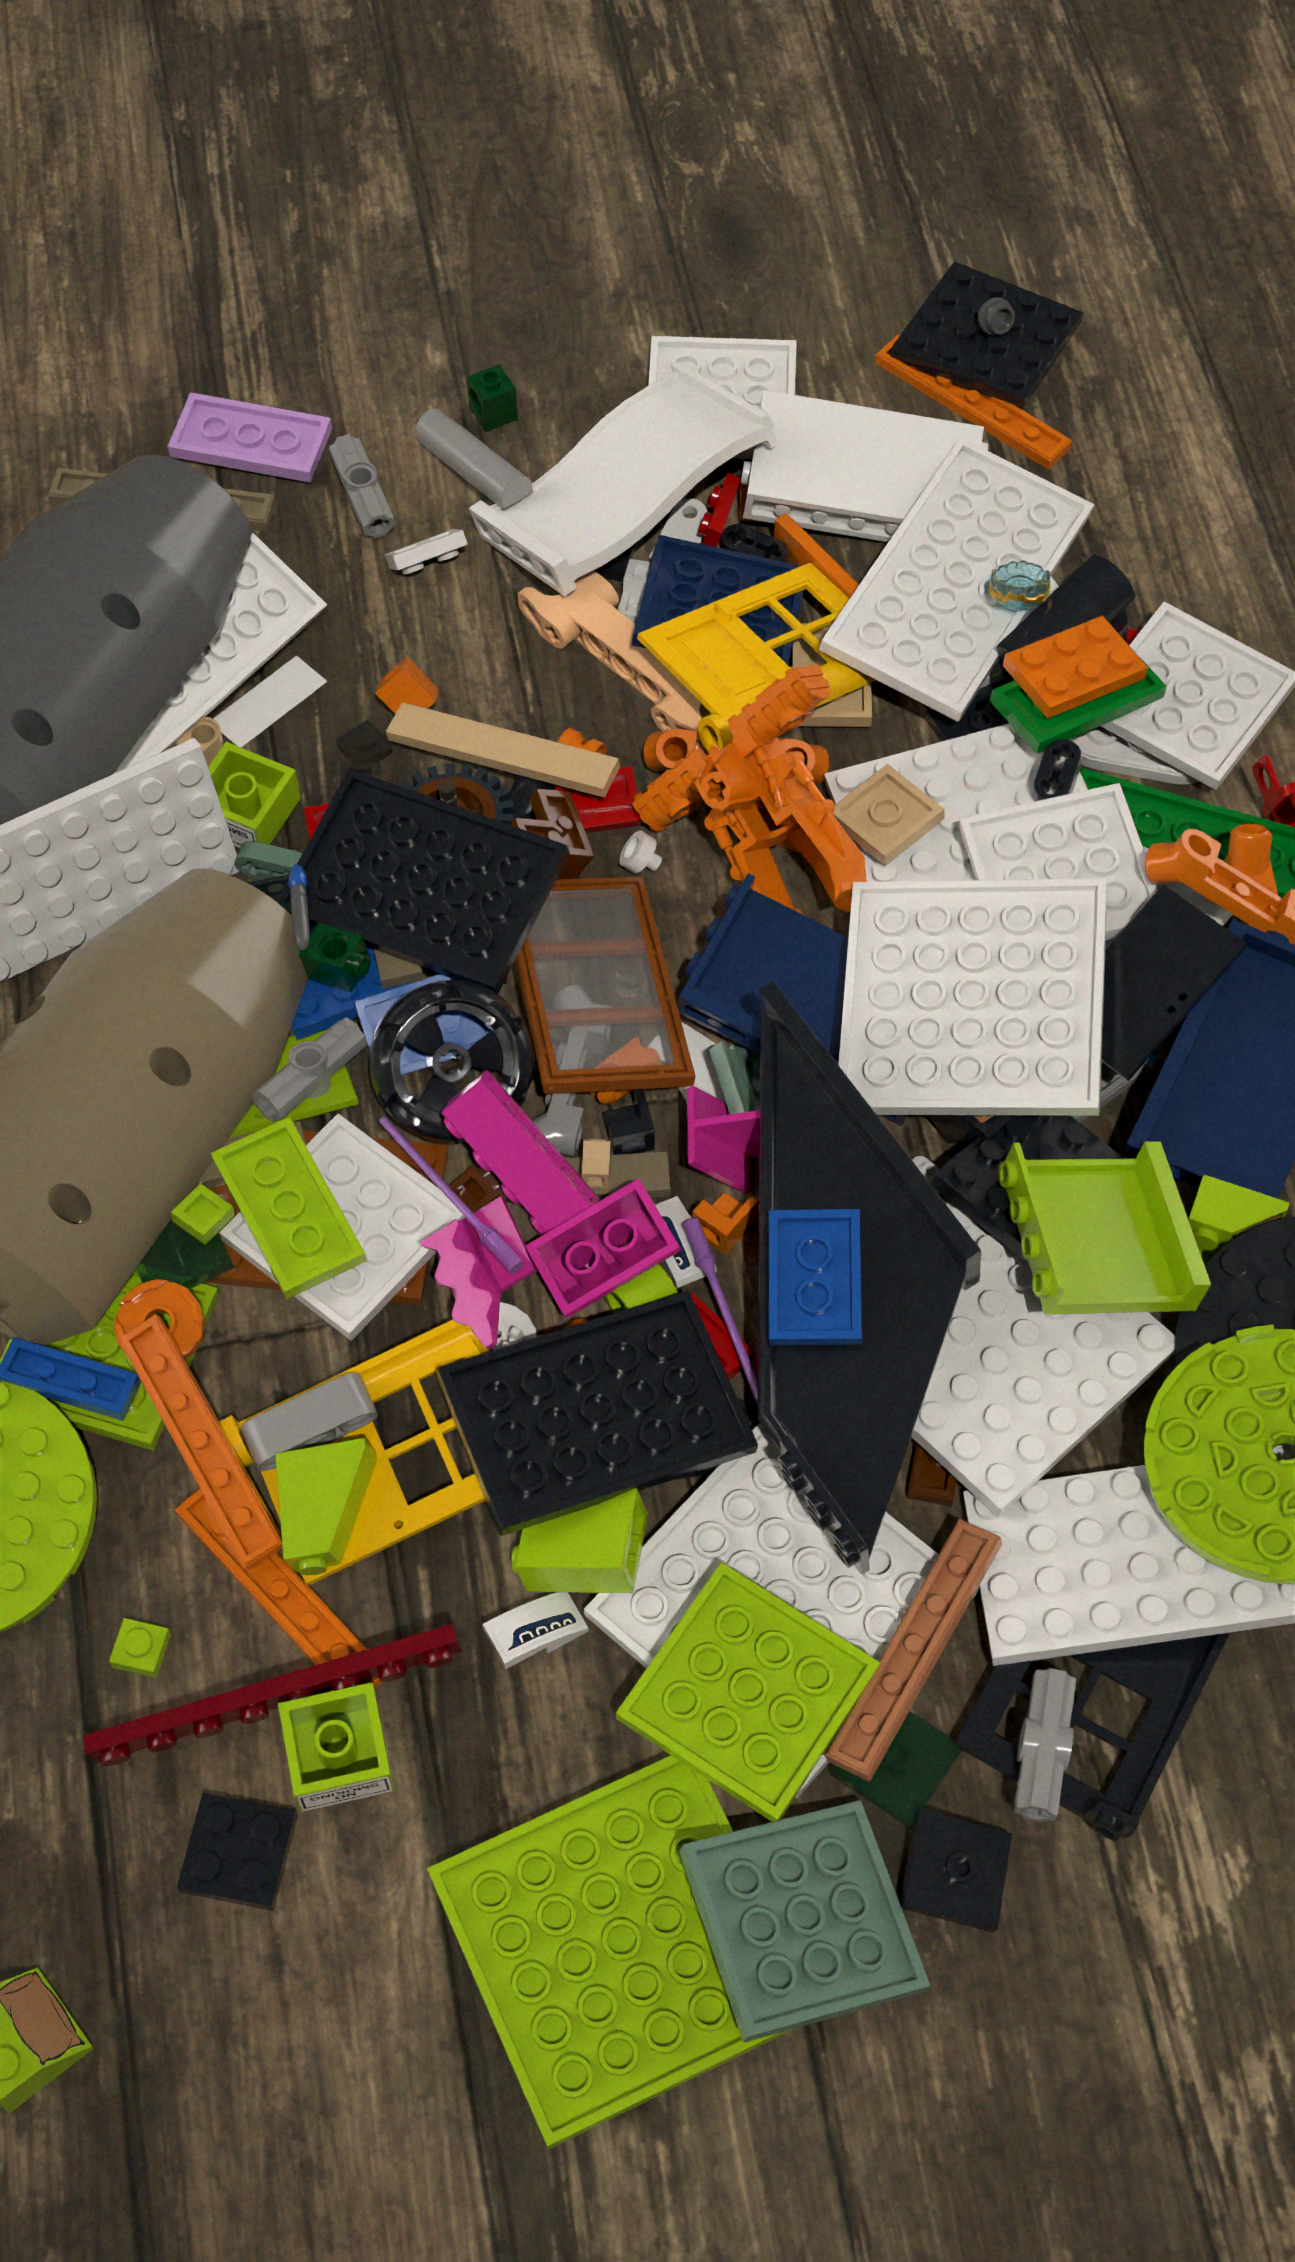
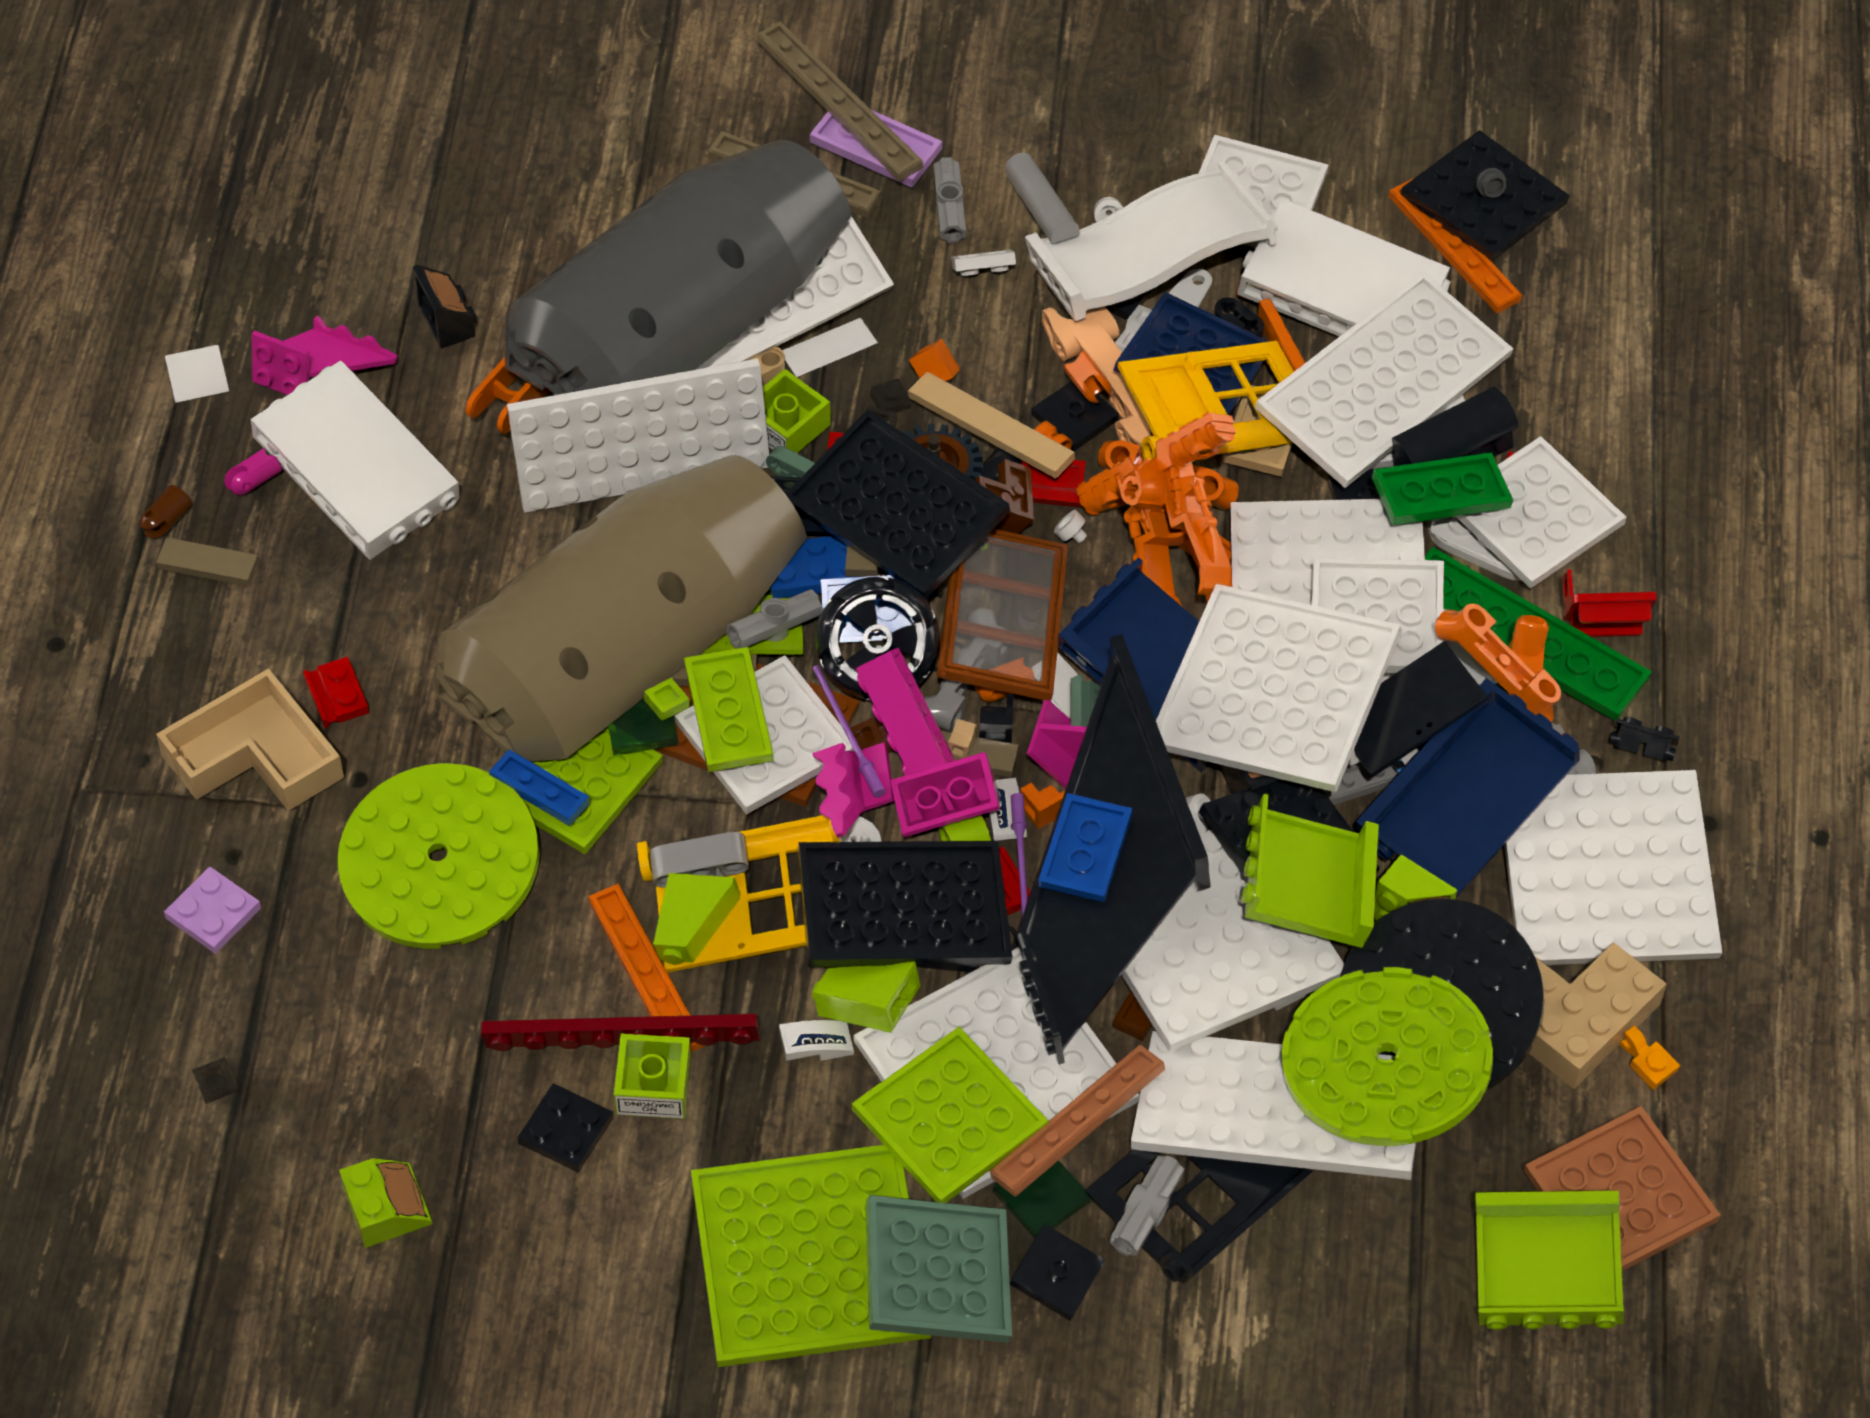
camera: 15 degrees right, 5 degrees down
lime plate [109,1618,171,1678] -> none
orange tile [113,1279,205,1360] -> none
orange tile [118,1314,283,1570] -> none
dark grey piece [288,864,310,951] -> none
dark green brick [299,923,371,993] -> none
dark green brick [467,364,518,432] -> none
red plate [697,473,741,547] -> none
tan plate [833,764,945,866] -> none
clear light blue hair [989,560,1051,611] -> none
orange plate [1003,616,1148,718] -> none
black beam [1033,739,1081,802] -> none
none -> dark tan tile [757,21,923,182]
none -> black plate [1031,381,1119,451]
none -> orange piece [1064,351,1112,404]
none -> white tile [1093,197,1123,222]

